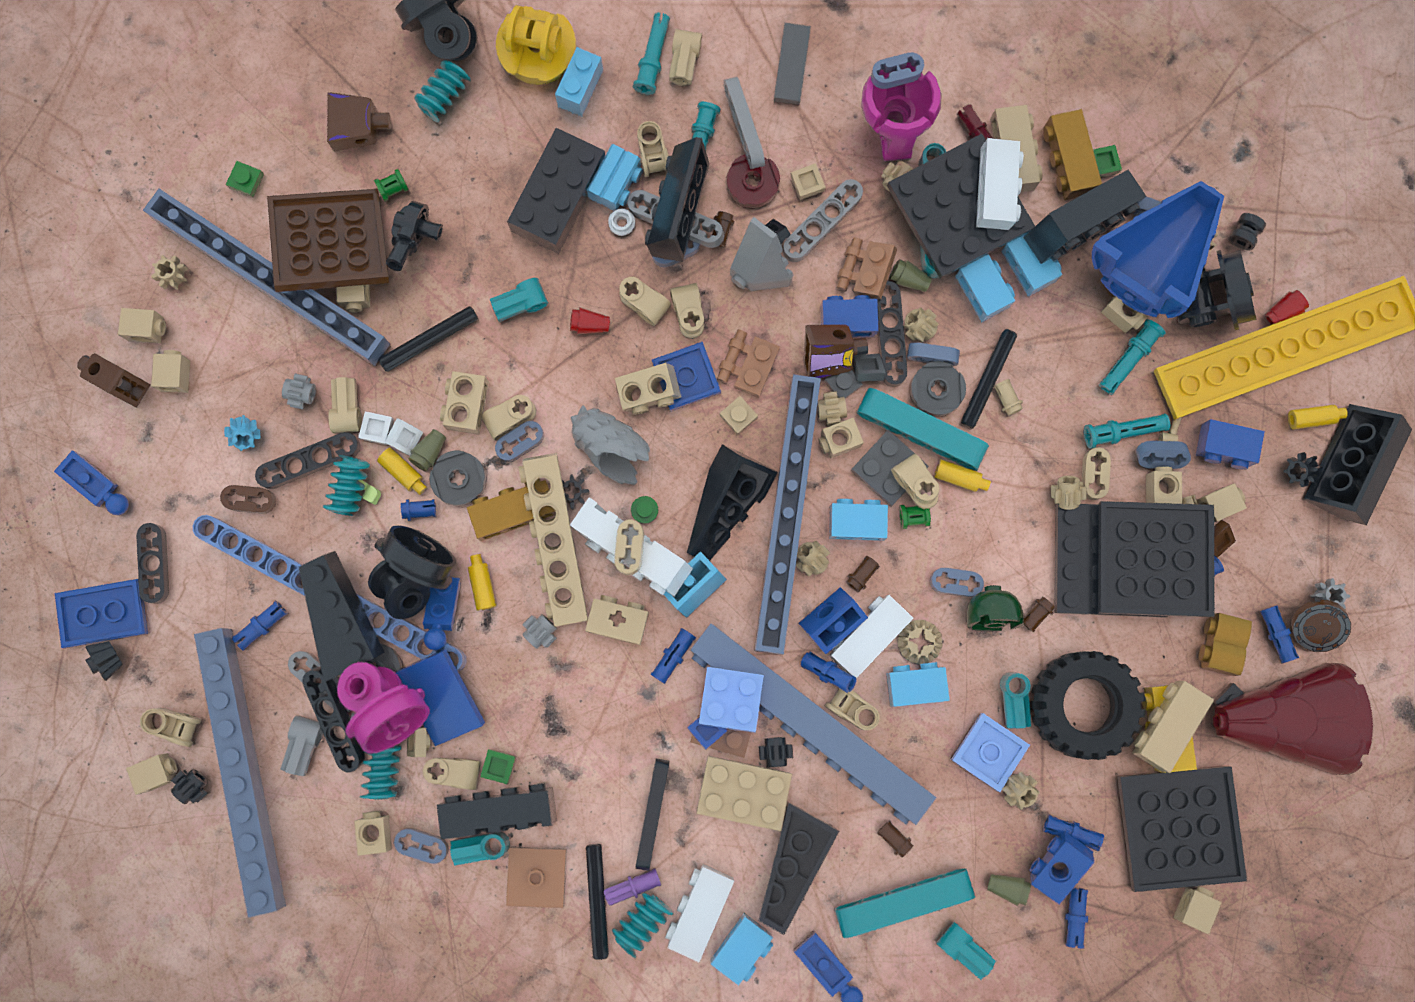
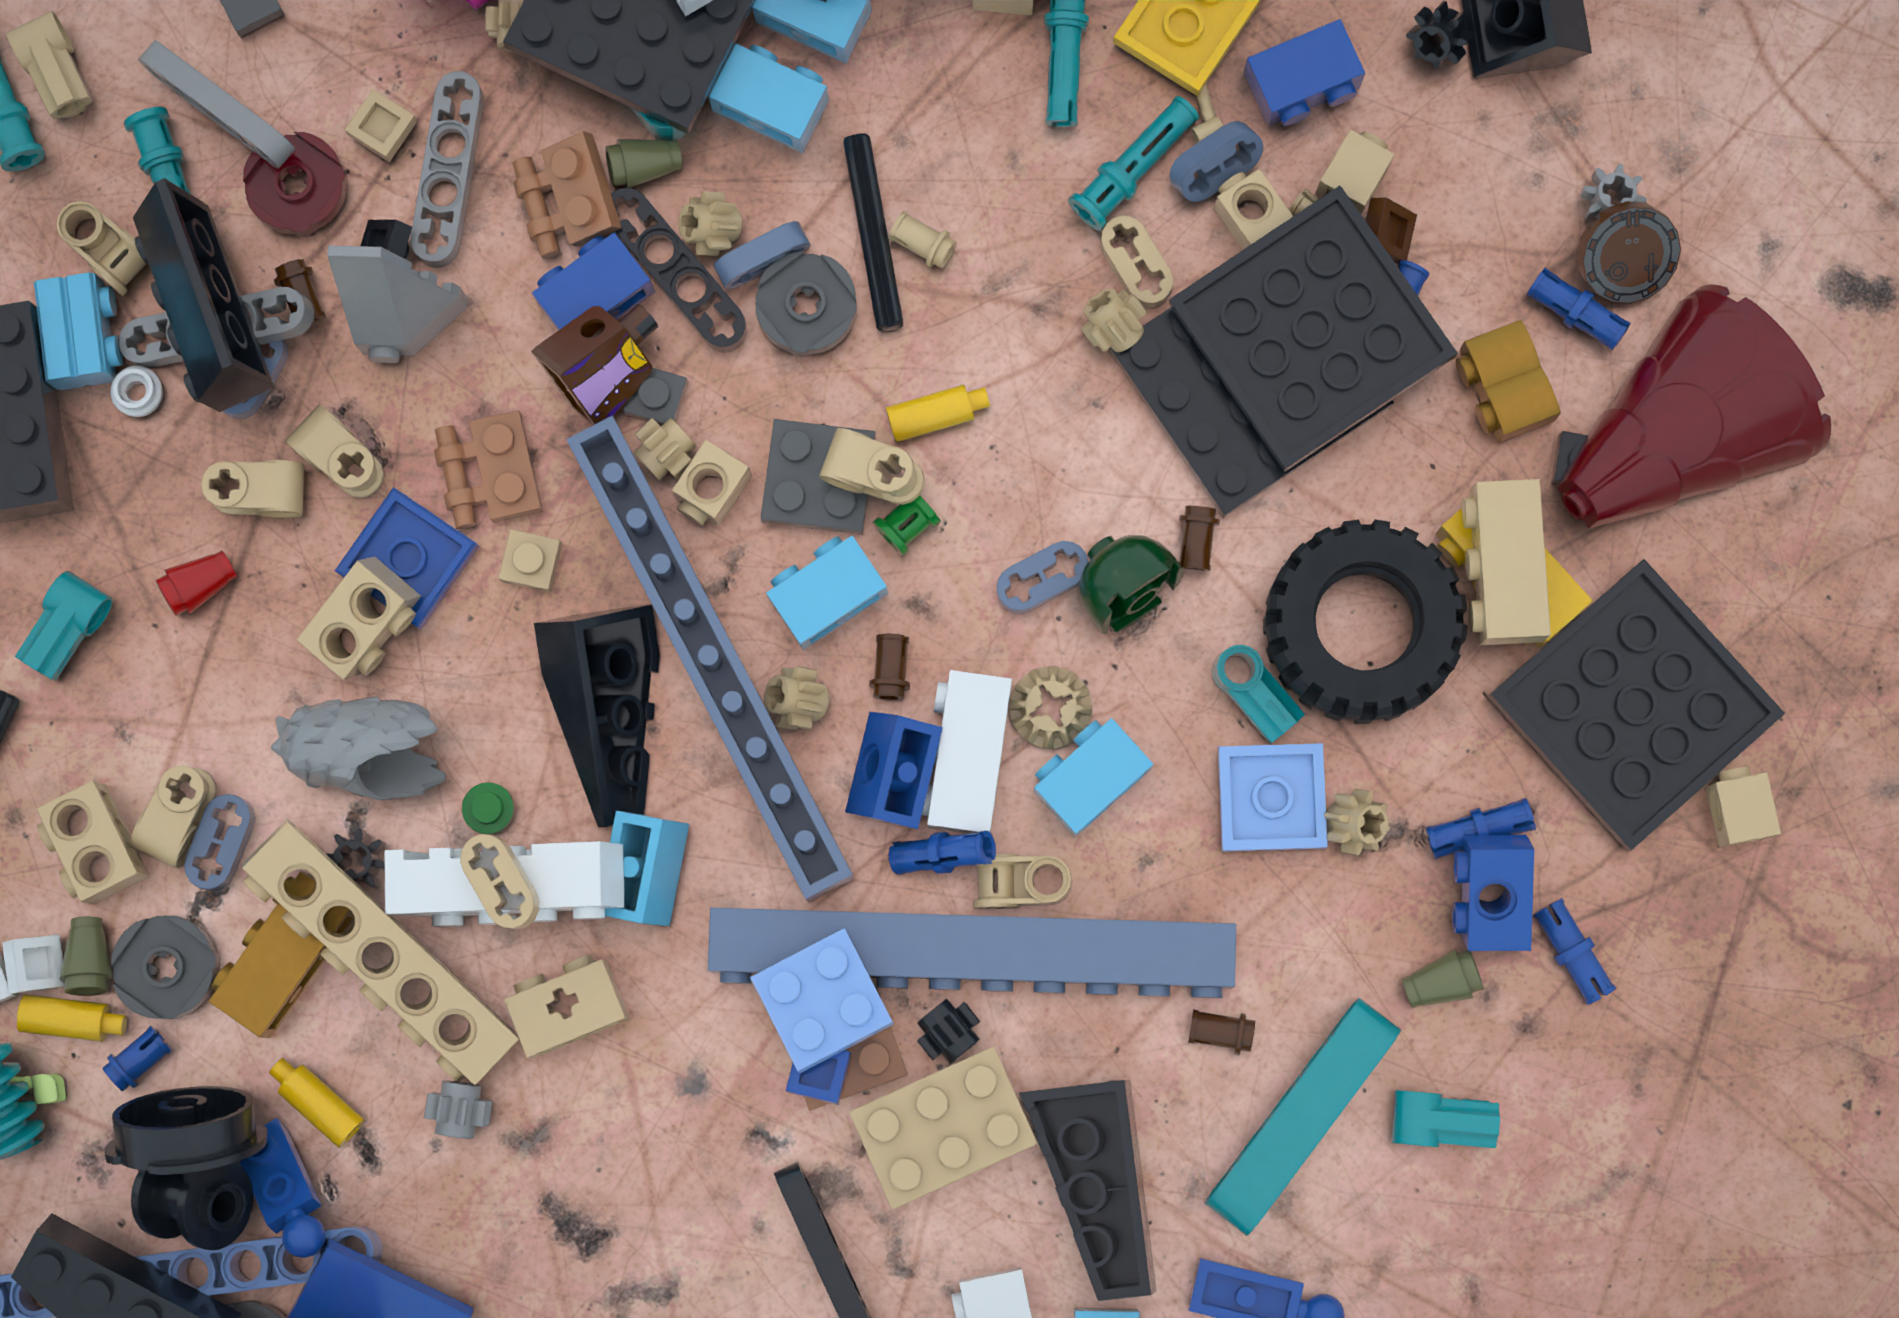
camera: 25 degrees left, 0 degrees up
blue pin [651,628,696,684] -> none
dark grey plate [853,354,886,382] -> none
teal beam [856,388,989,471] -> none

